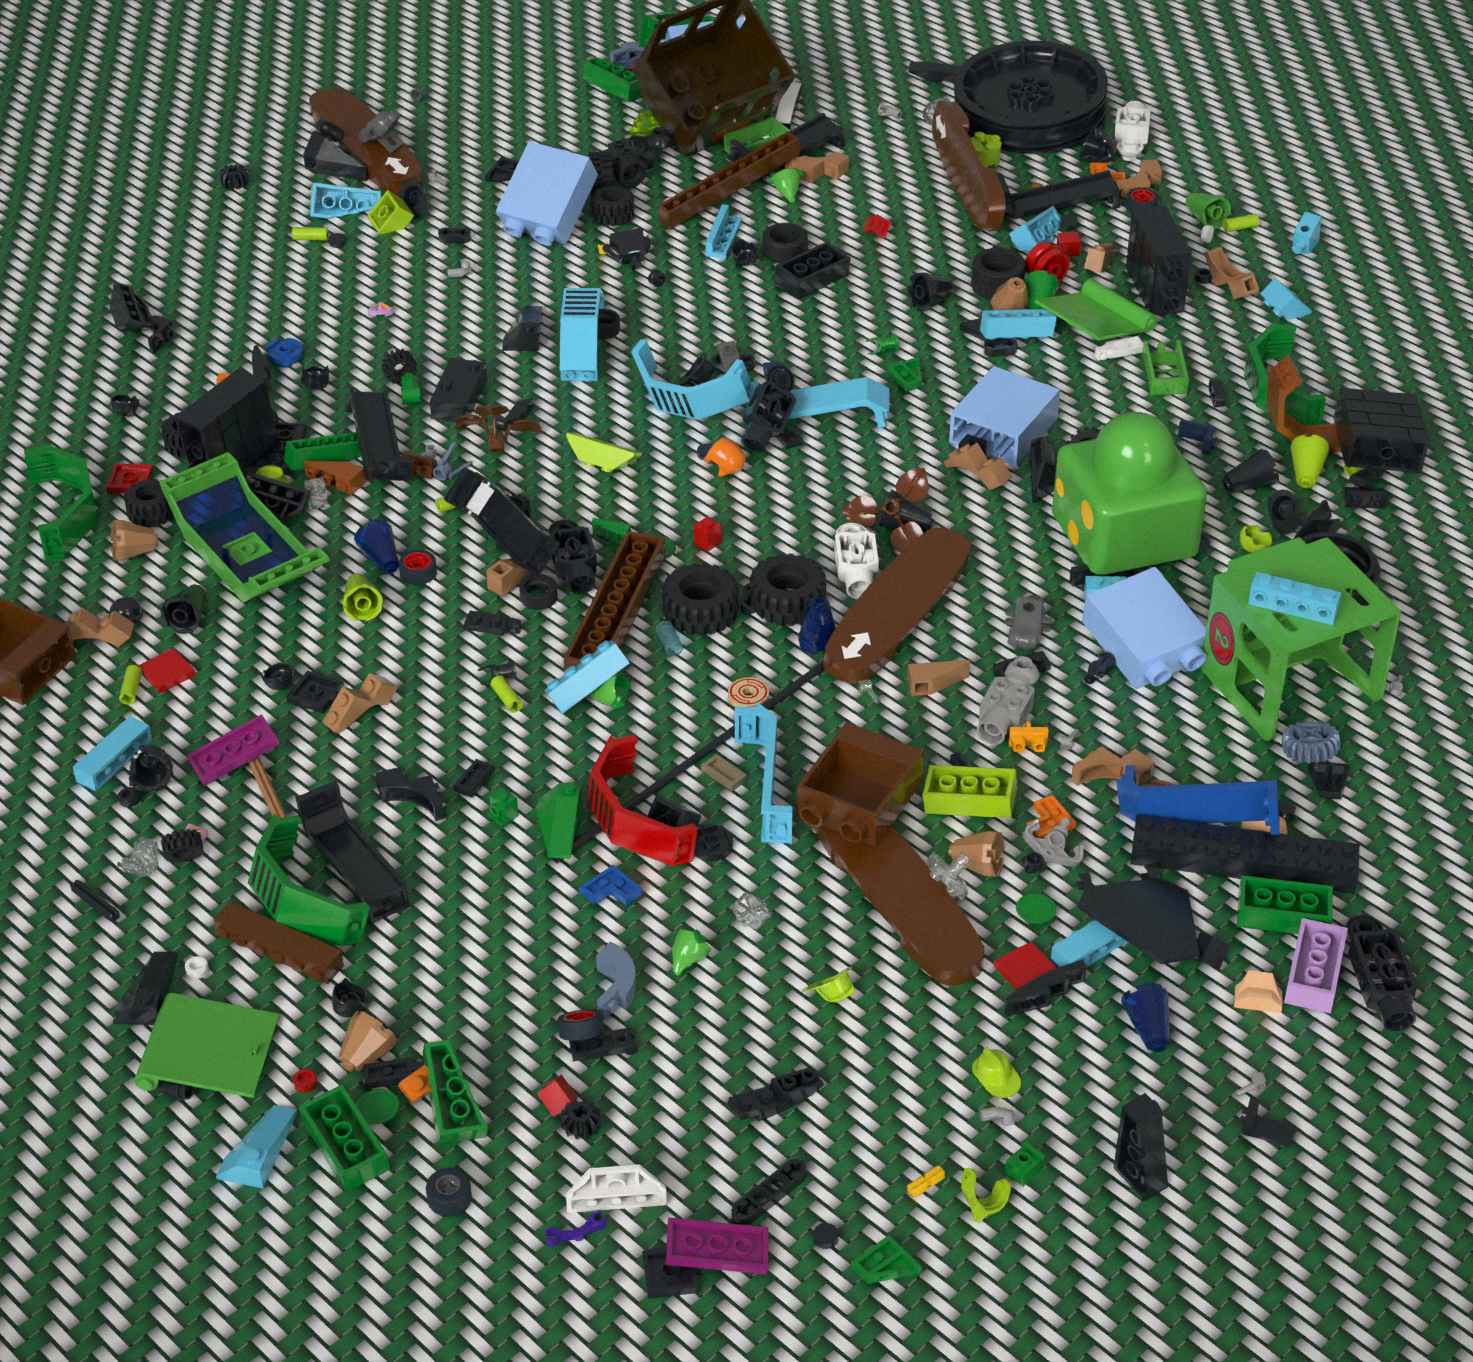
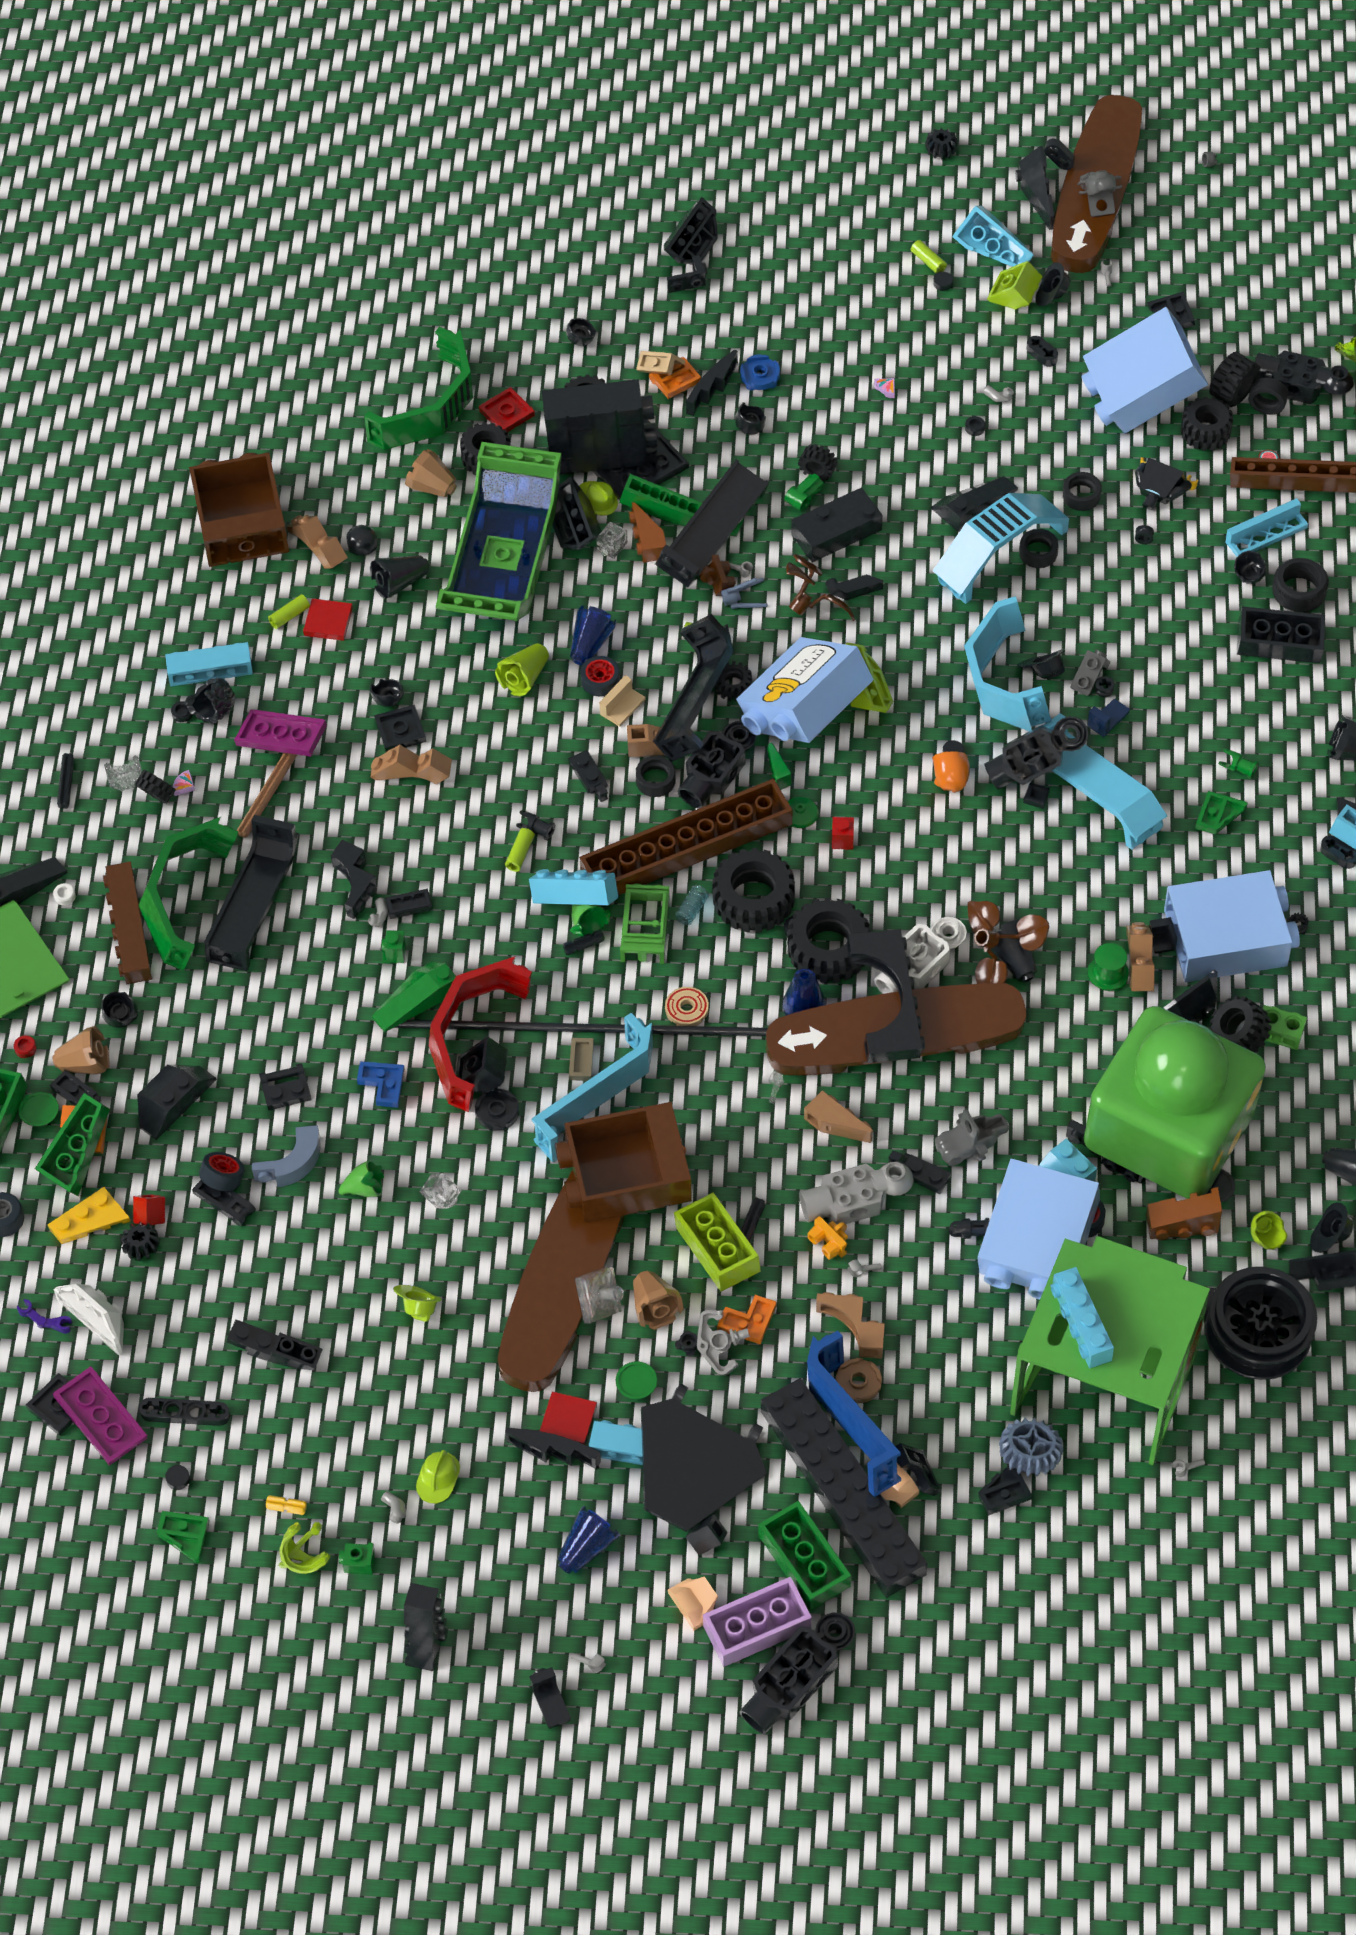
camera: 50 degrees right, 15 degrees up
none -> yellow wing [48,1187,131,1244]
none -> black wedge [137,1064,217,1140]
none -> black plate [259,1063,311,1111]
none -> light grey arm [368,898,389,927]
none -> black axle [563,930,605,955]
none -> tan panel [599,675,646,727]
none -> bright green door [620,884,670,964]
none -> tan panel [636,351,685,375]
none -> light blue brick [736,637,873,743]
none -> black arch [846,929,925,1063]
none -> black tile [965,416,985,436]
none -> black tyre [1062,472,1102,511]
none -> green piece [1087,943,1129,991]
none -> dark orange wedge [1146,1187,1222,1240]

